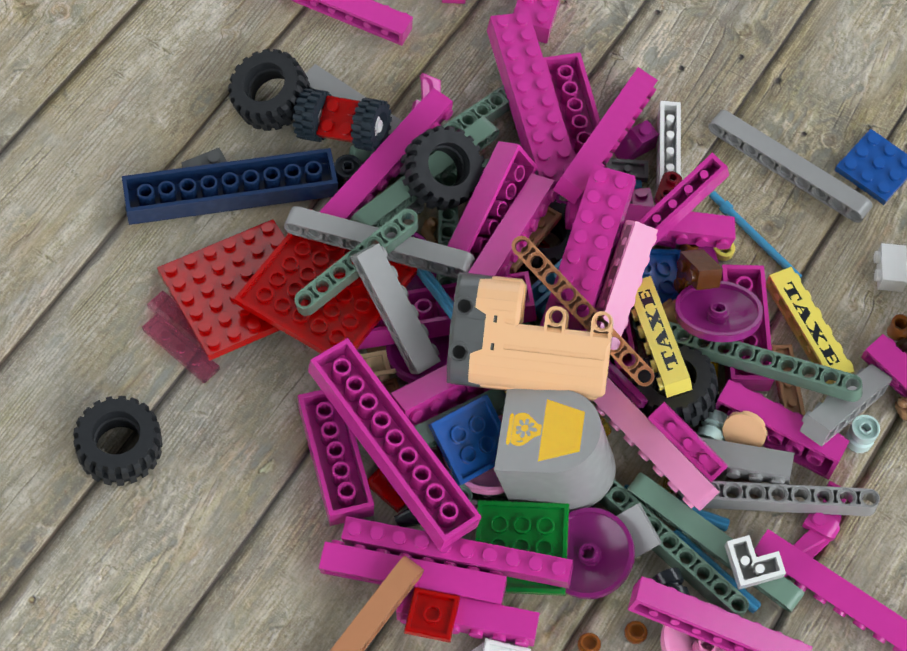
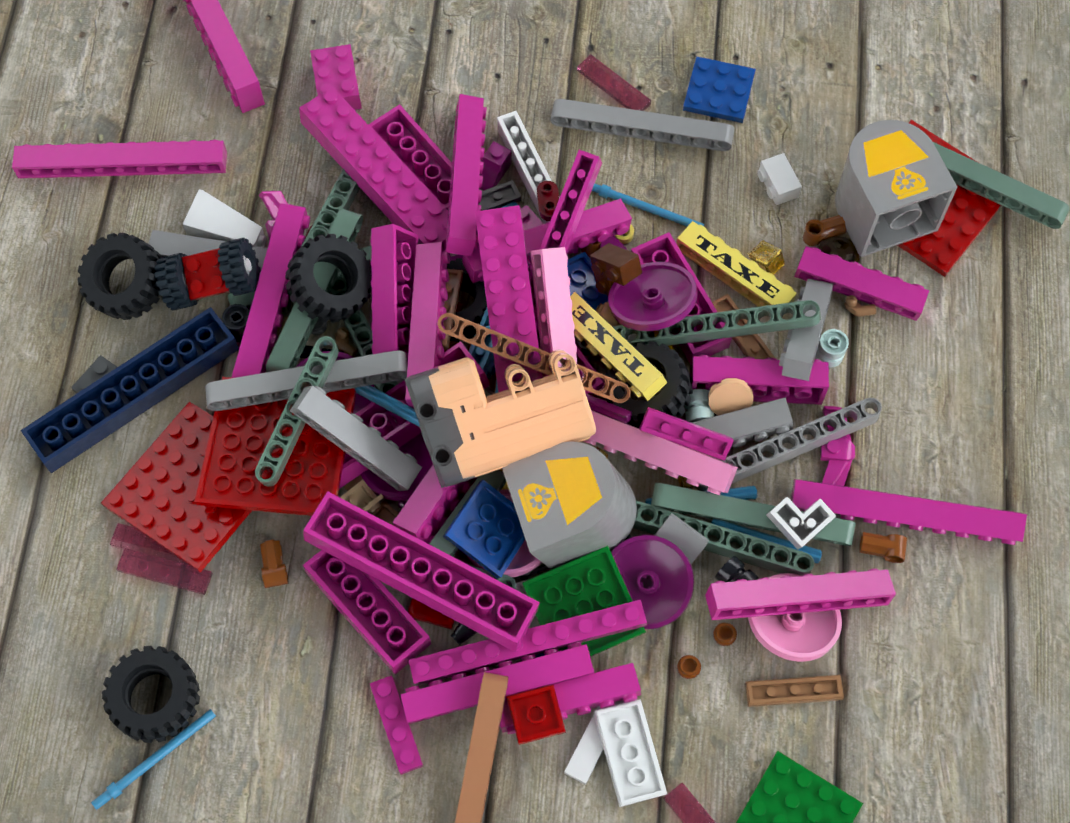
camera: 20 degrees left, 5 degrees up
none -> dark azure bar [91,709,216,810]
none -> white slope [183,189,266,248]
none -> dark orange piece [260,540,289,588]
none -> dark pink plate [369,675,423,775]
none -> clear pink tile [577,54,651,111]
none -> clear yellow bracket [748,240,785,275]
none -> dark orange piece [859,532,907,563]

